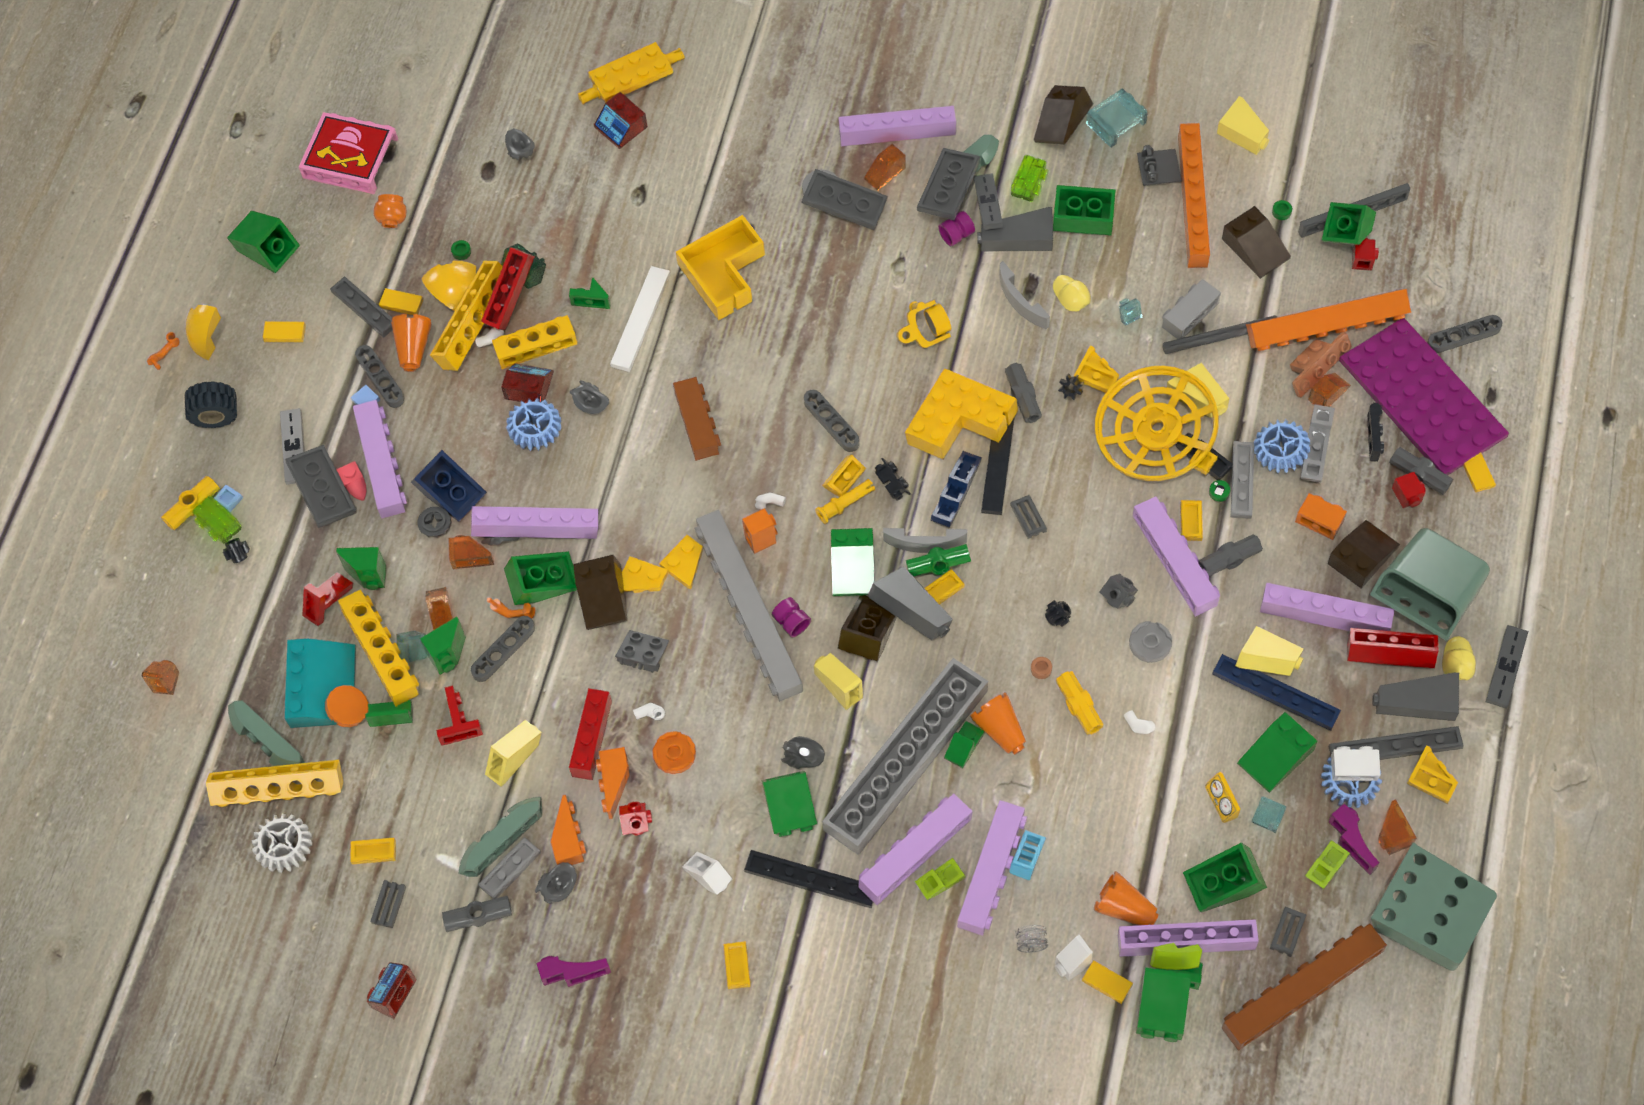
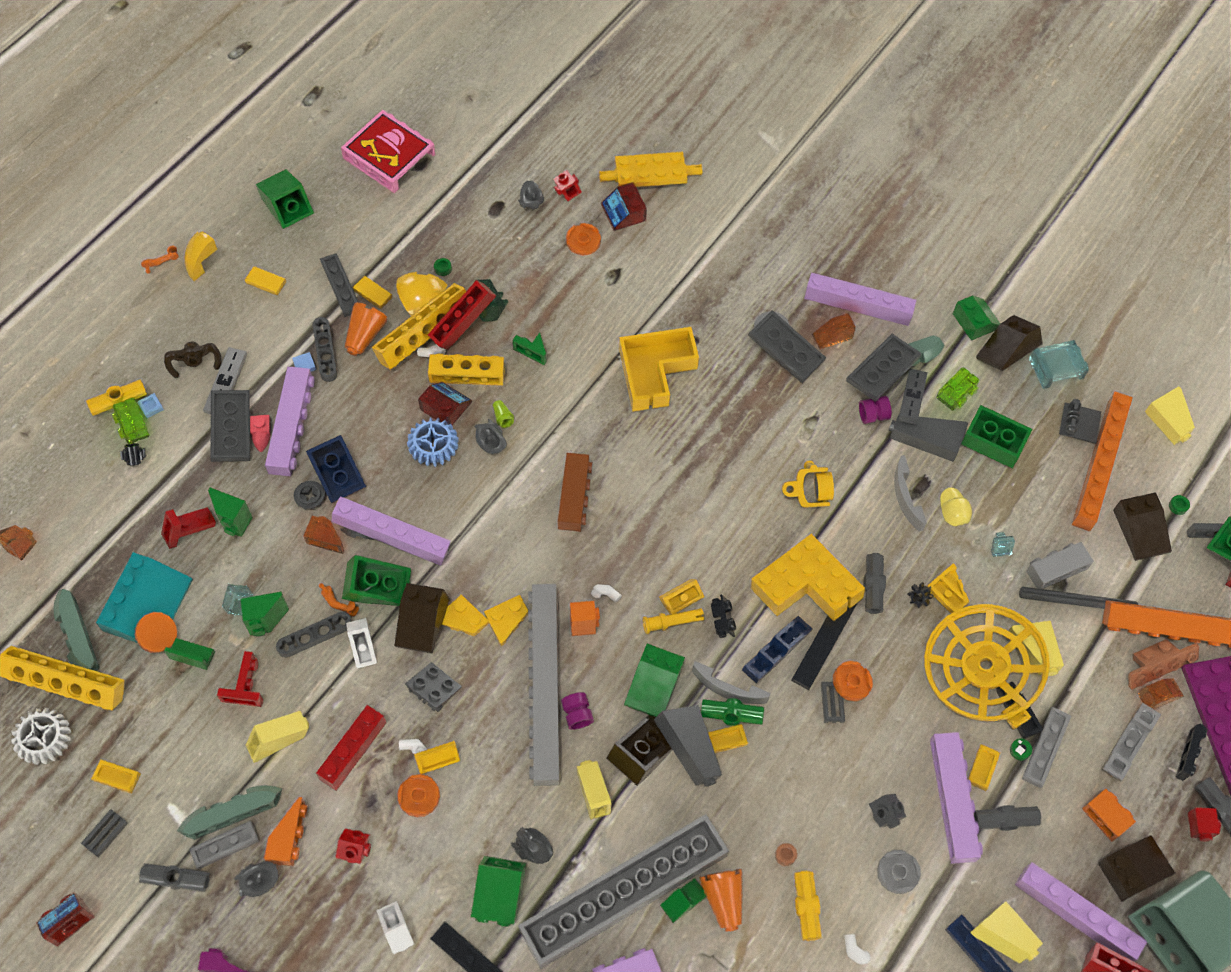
camera: 15 degrees right, 0 degrees up
black wheel [184,381,237,428] -> none
yellow brick [338,589,419,707] -> none
orange piece [373,194,407,228] -> none
clear orange slope [425,587,453,630] -> none
orange slope [596,747,630,819] -> none
white tile [610,266,670,372] -> none
dark grey beam [804,390,860,452] -> none
black gear [1045,600,1072,627] -> none
light blue gear [1254,419,1310,473] -> none
none -> dark brown piece [164,341,222,378]
none -> white slope [346,618,377,668]
none -> yellow tile [414,741,460,774]
none -> lime cone [492,400,514,428]
none -> red brick [553,170,582,202]
none -> orange tile [566,223,601,255]
none -> orange tile [833,661,873,702]
none -> green slope [952,295,1001,341]

